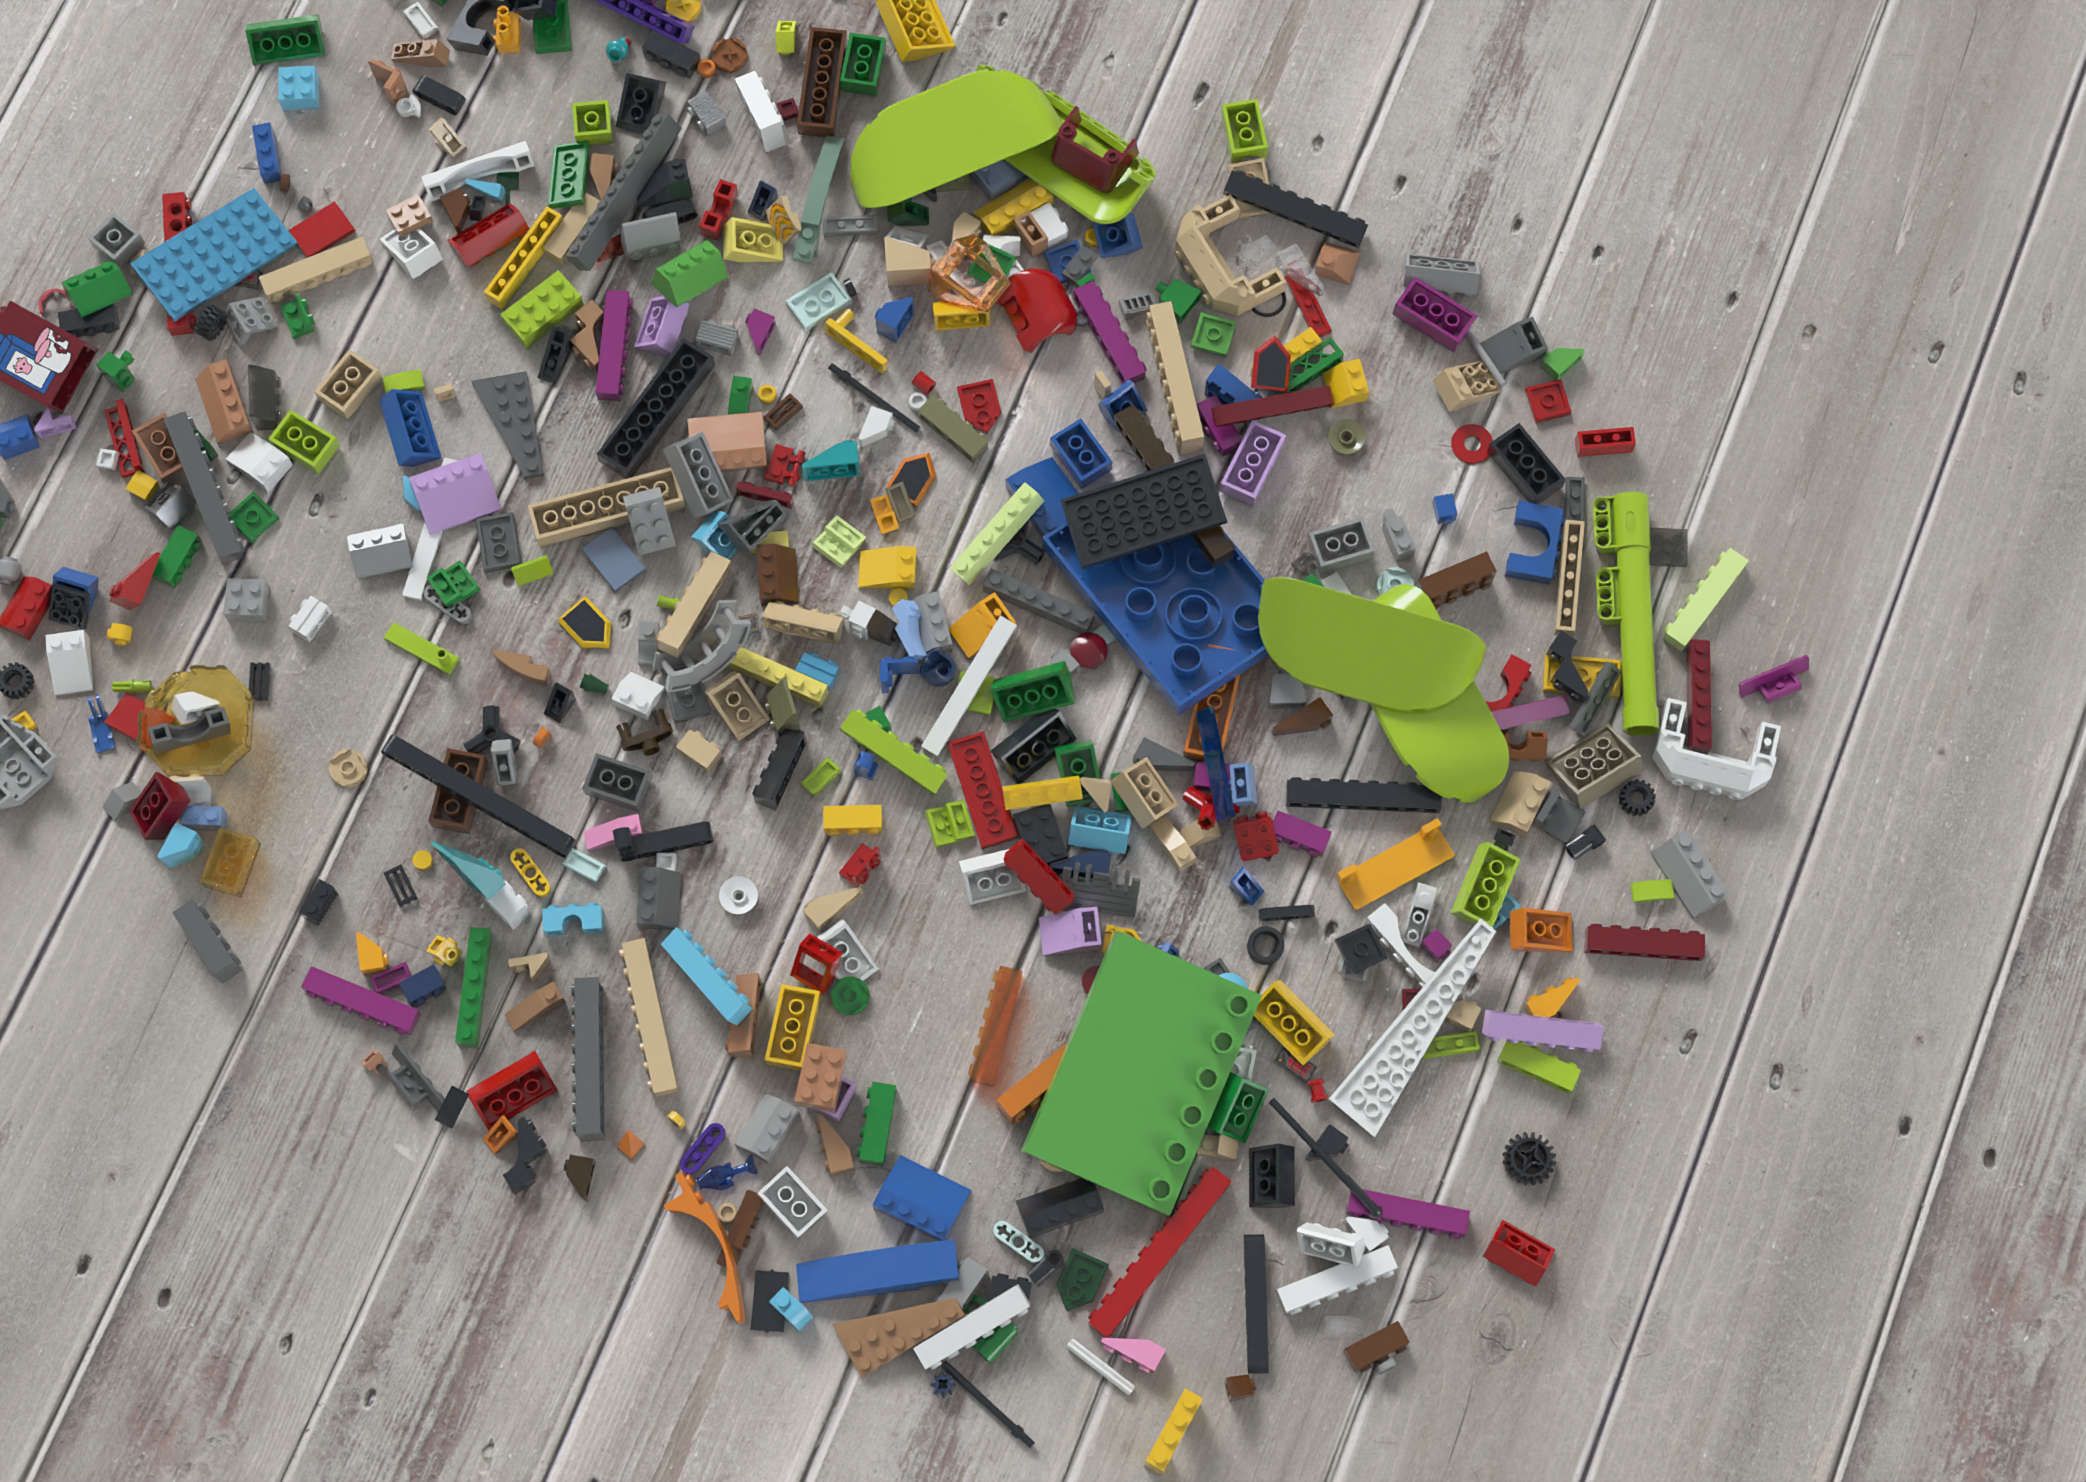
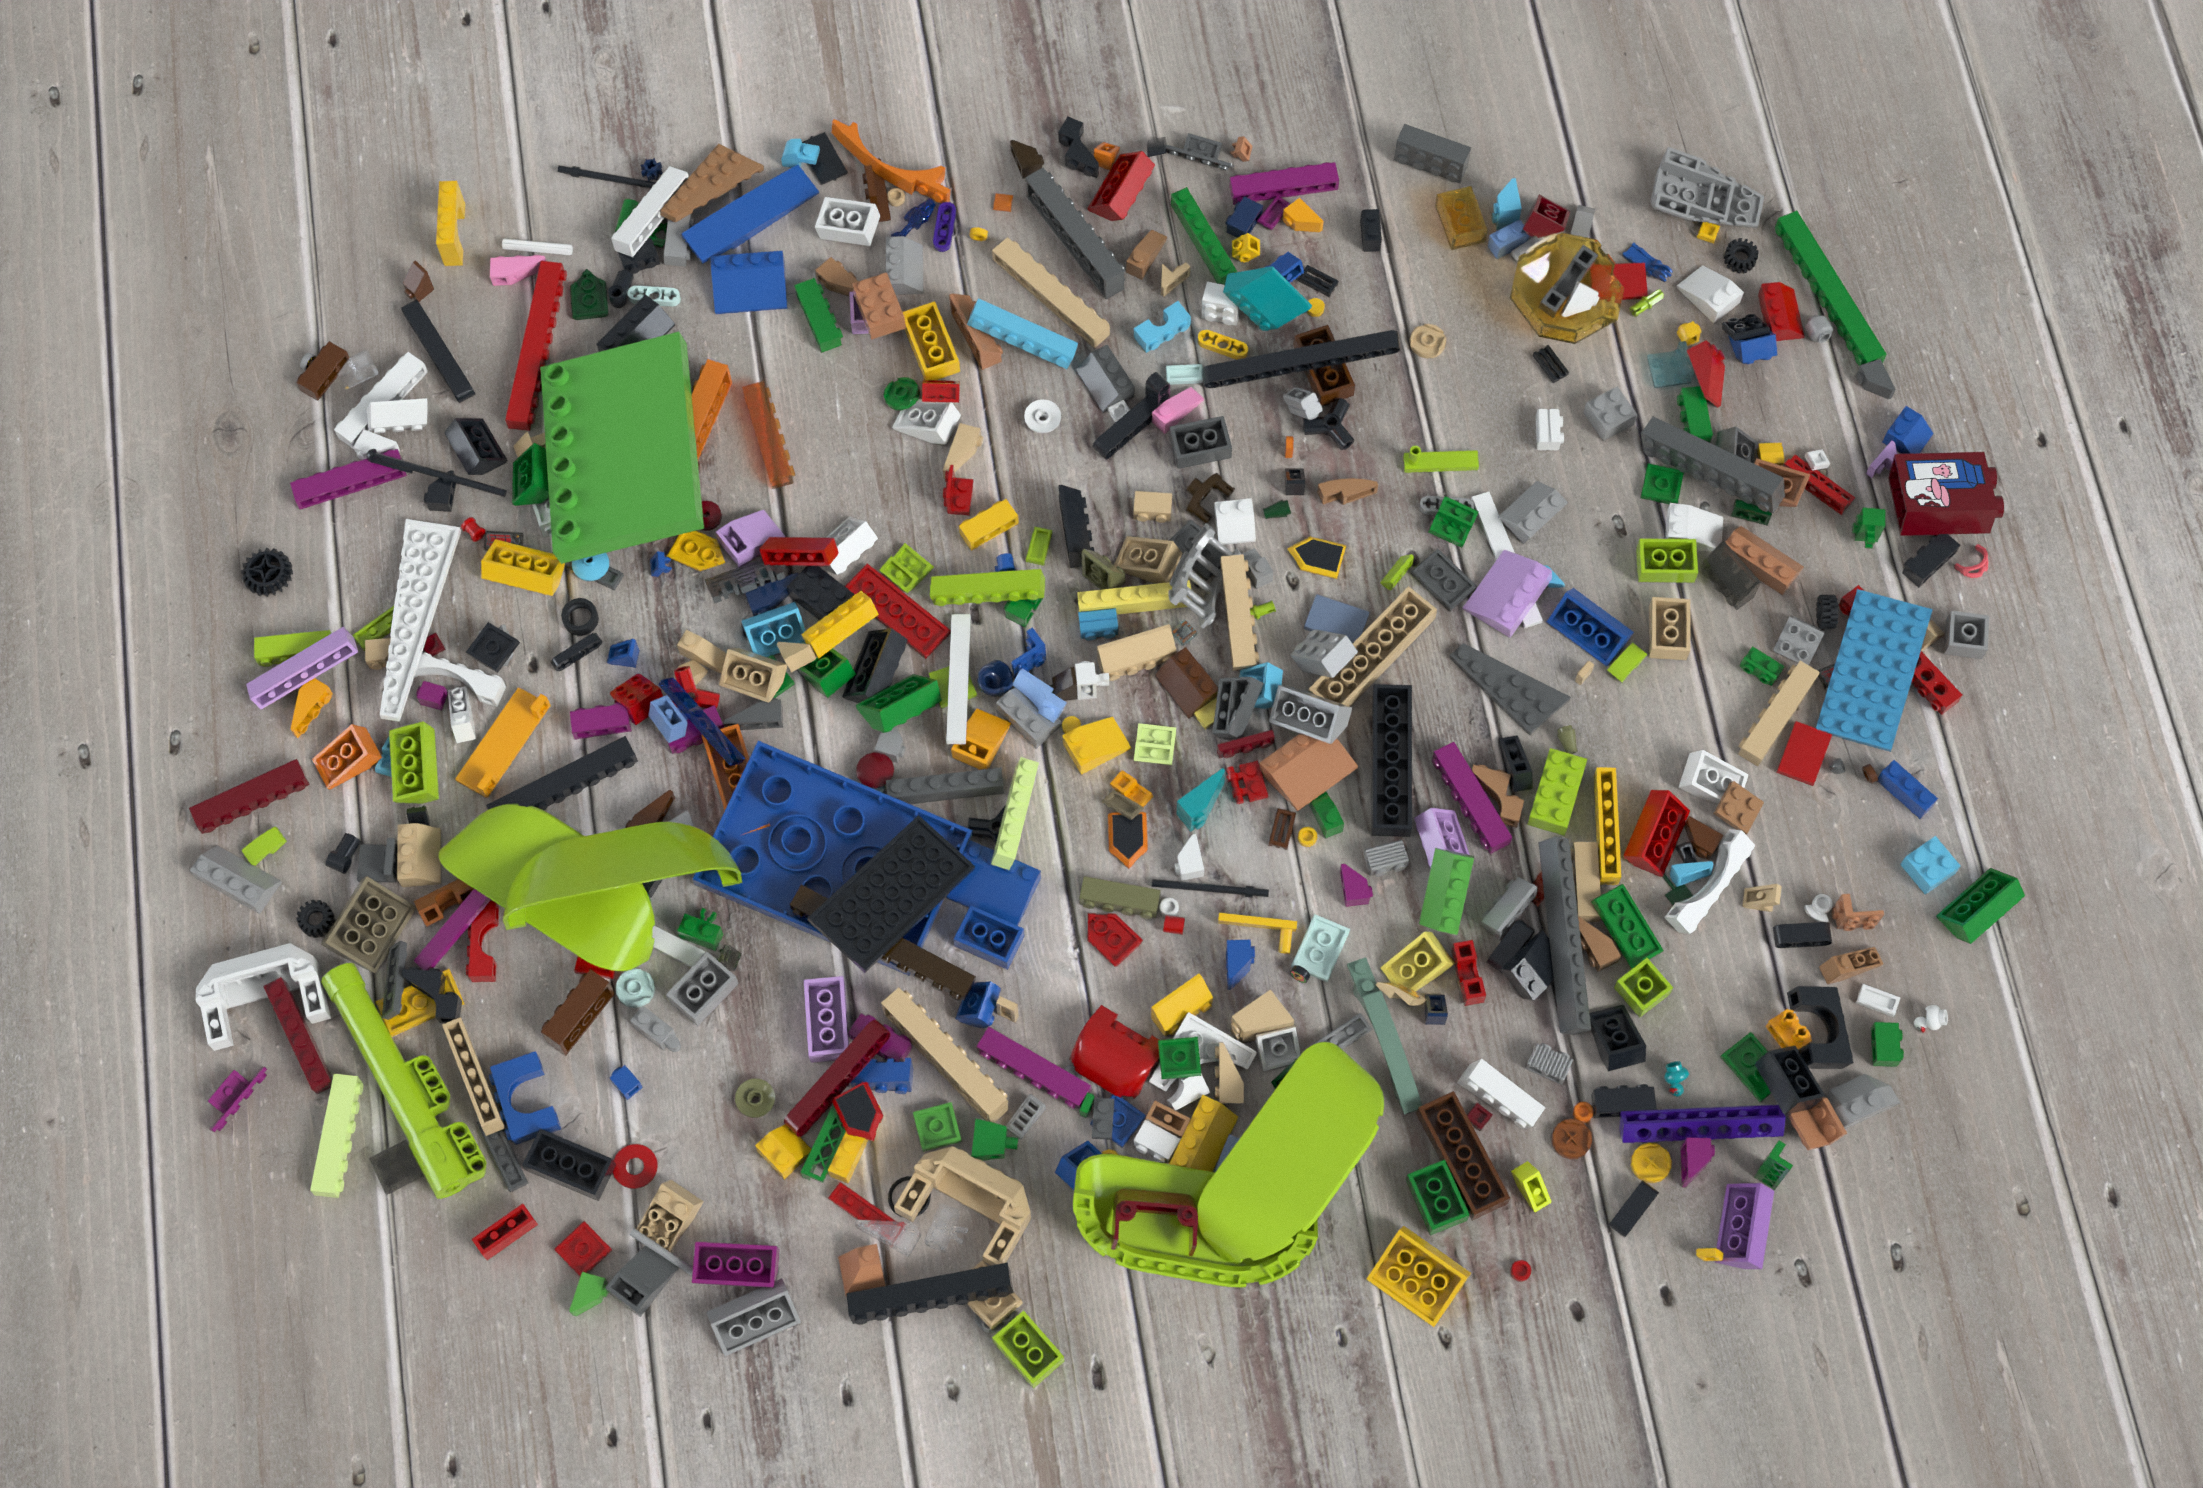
camera: 150 degrees right, 5 degrees down
green slope [61,260,133,317] -> none
clear orange windscreen [928,234,1011,312] -> none
red slope [1483,1219,1555,1287] -> none
none -> blue brick [1266,251,1304,283]
none -> olive cone [1557,725,1578,754]
none -> clear light blue bracket [1647,341,1694,388]

